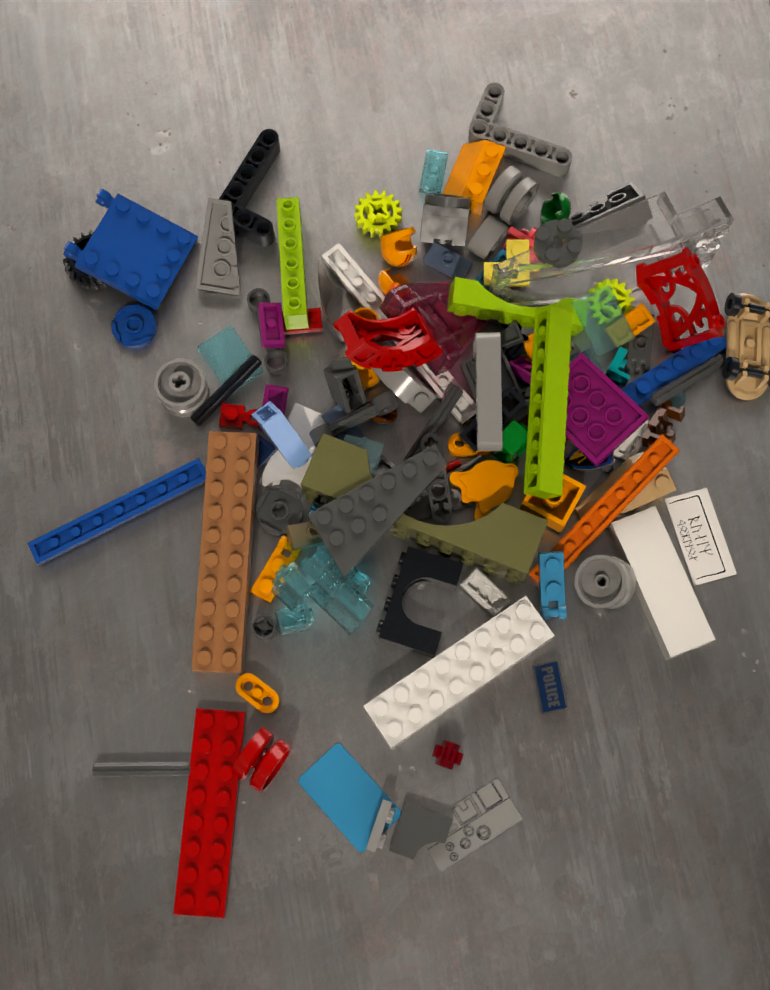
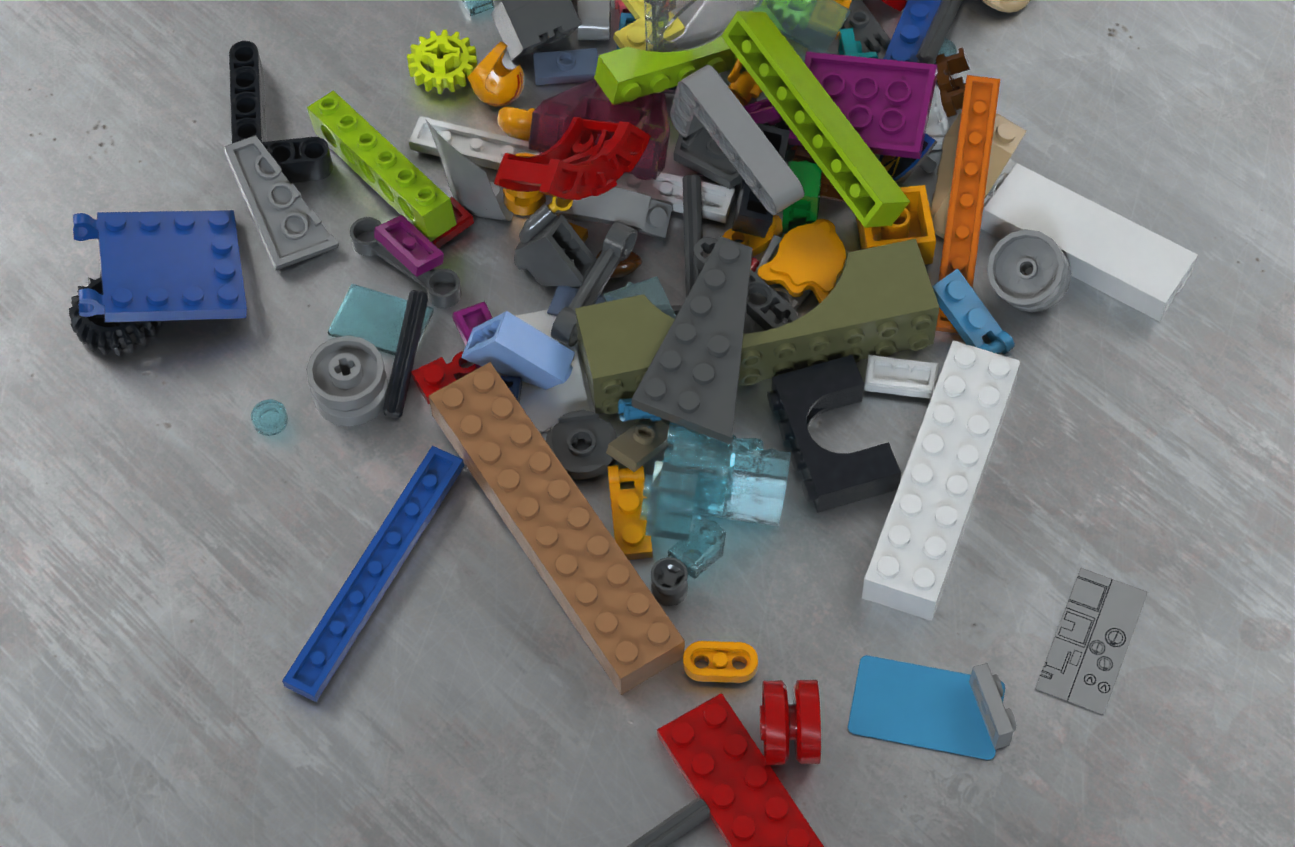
camera: 35 degrees left, 15 degrees down
blue tile [111,304,158,349] -> none
dark grey tile [389,802,453,859] -> none
dark red gear [432,740,464,770] -> none
slope [533,660,568,714] -> none
white sticker [665,488,737,586] -> none
none -> clear light blue tile [251,399,288,436]

